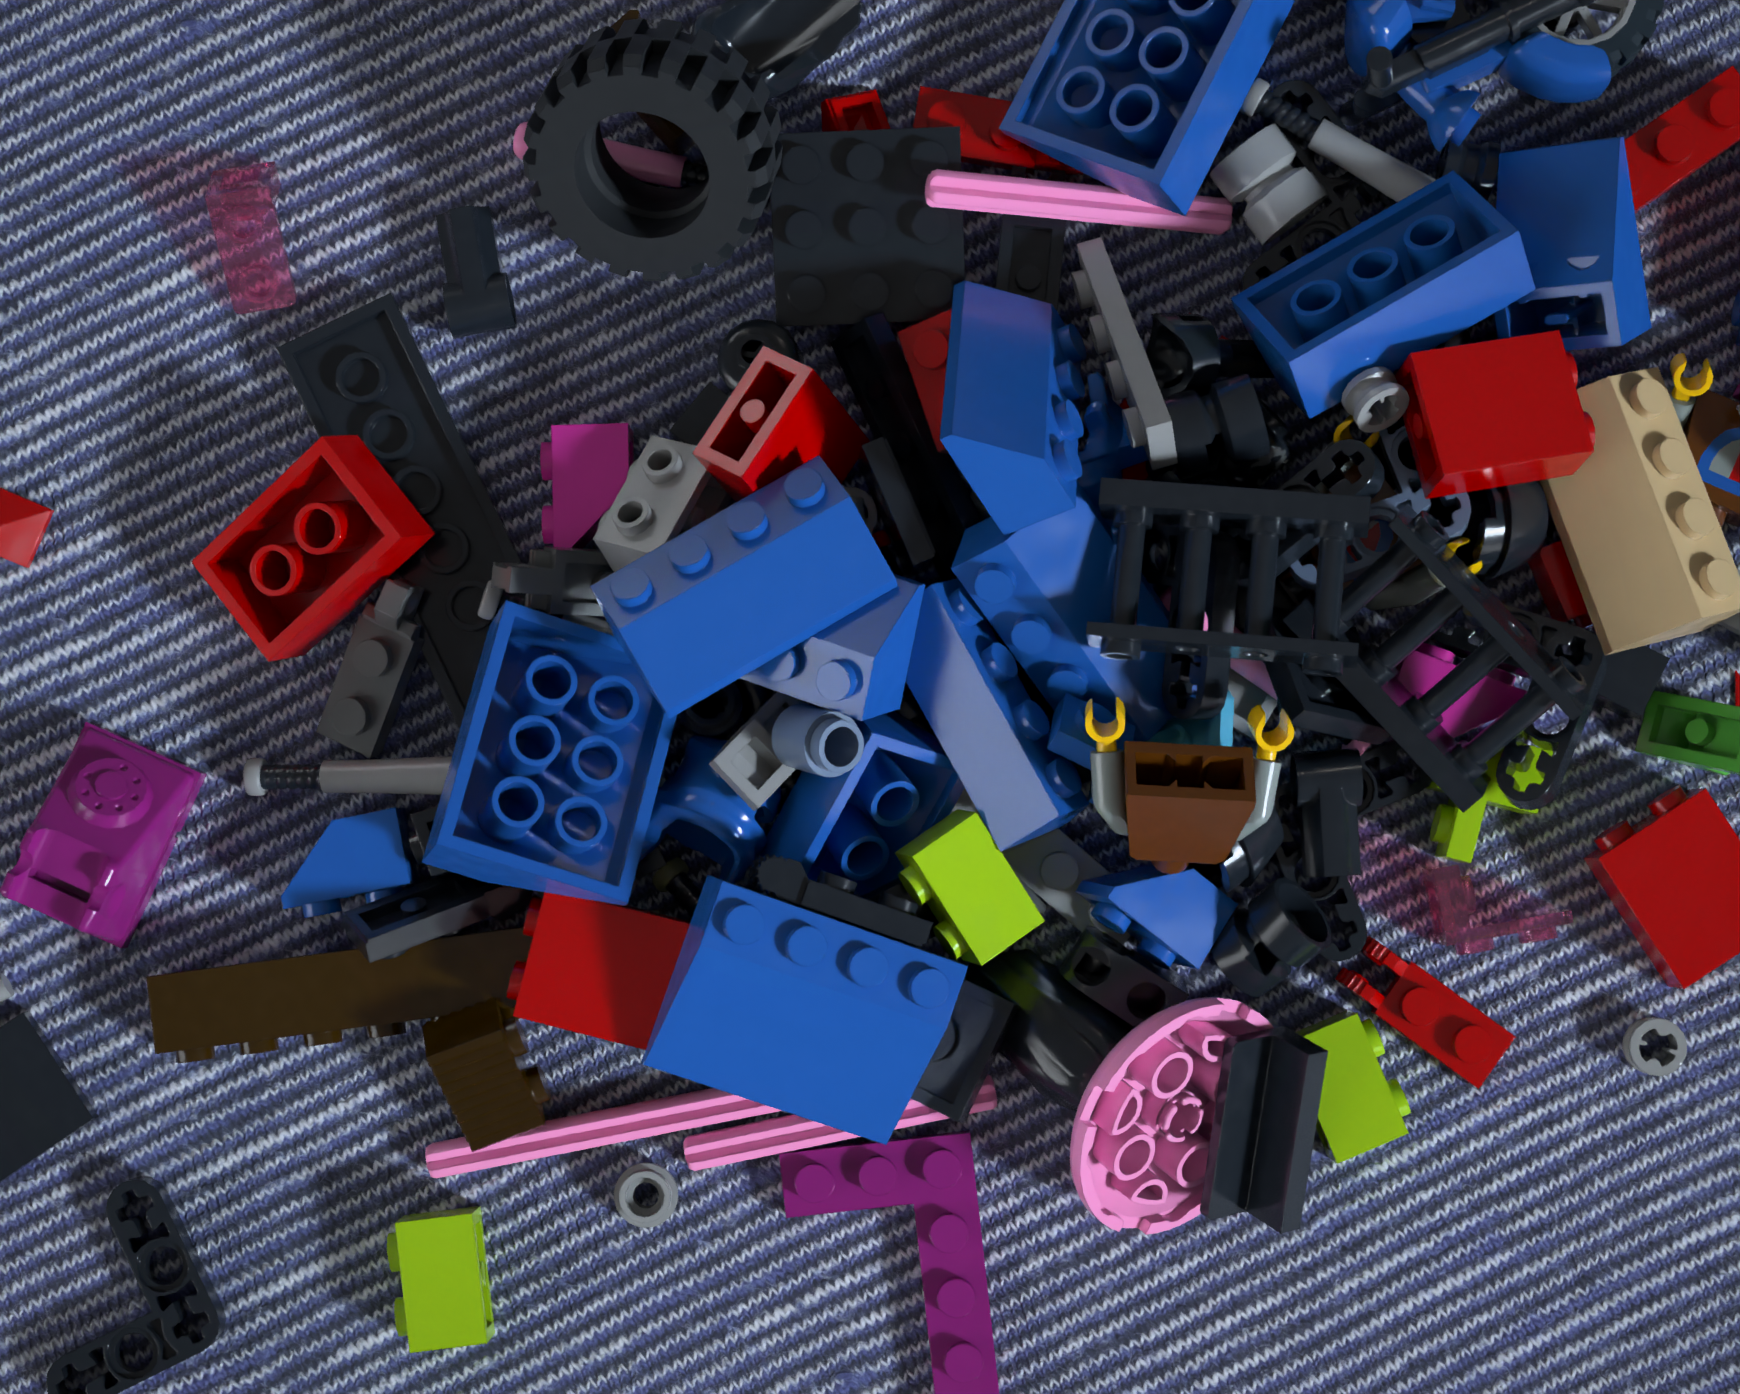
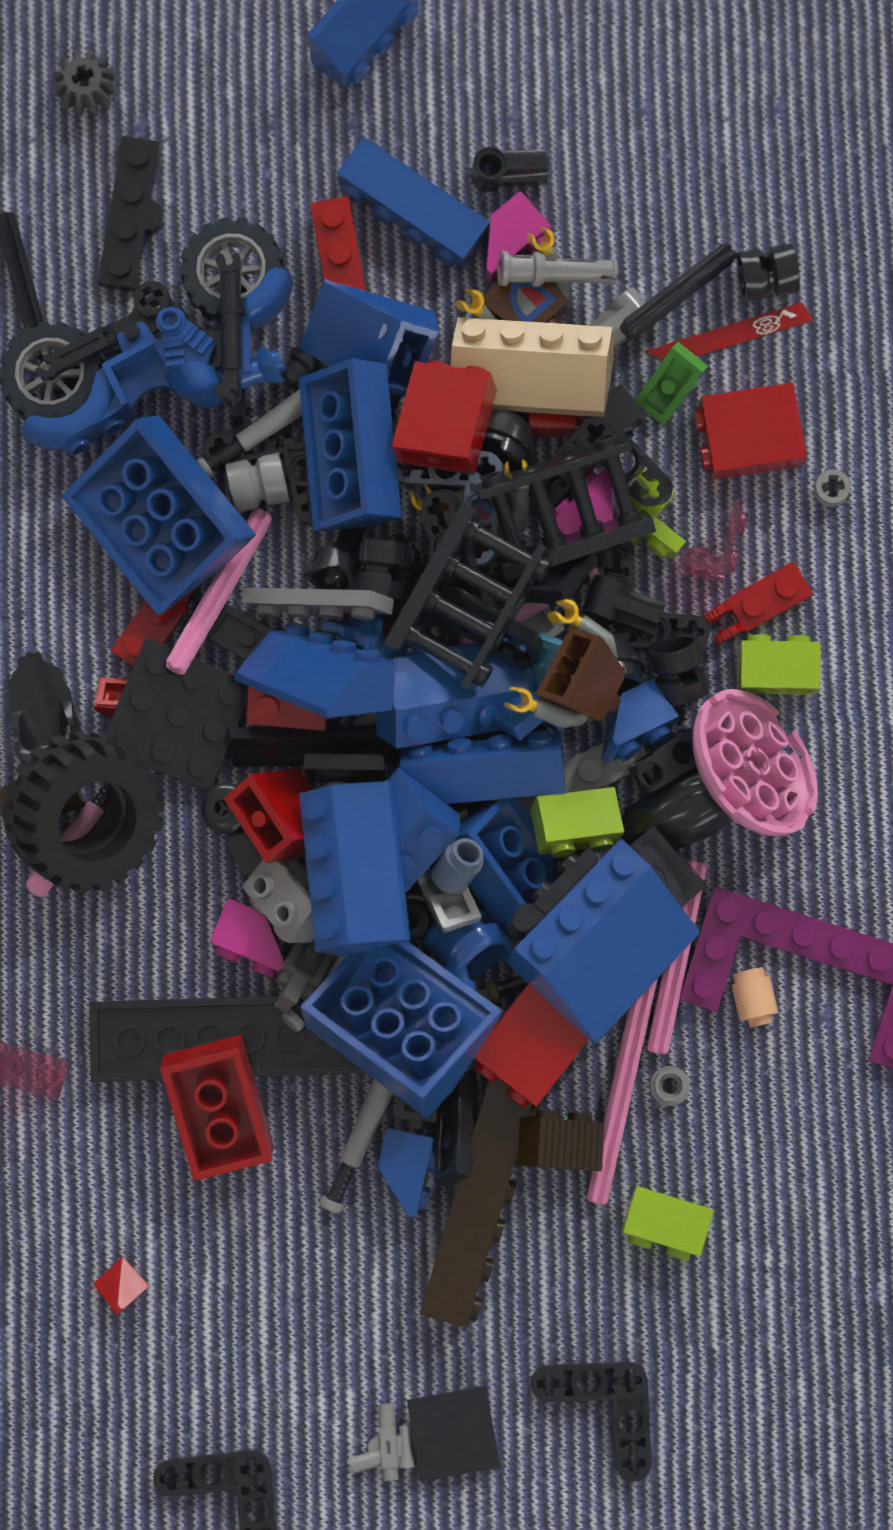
camera: 70 degrees left, 5 degrees down
magenta piece [0,722,207,948] -> none
dark grey hinge [316,578,425,758] -> none
black piece [436,205,517,339] -> none
black panel [1200,1026,1328,1234] -> none
light grey bush [1341,367,1410,433] -> none
none -> light nougat brick [731,967,779,1028]

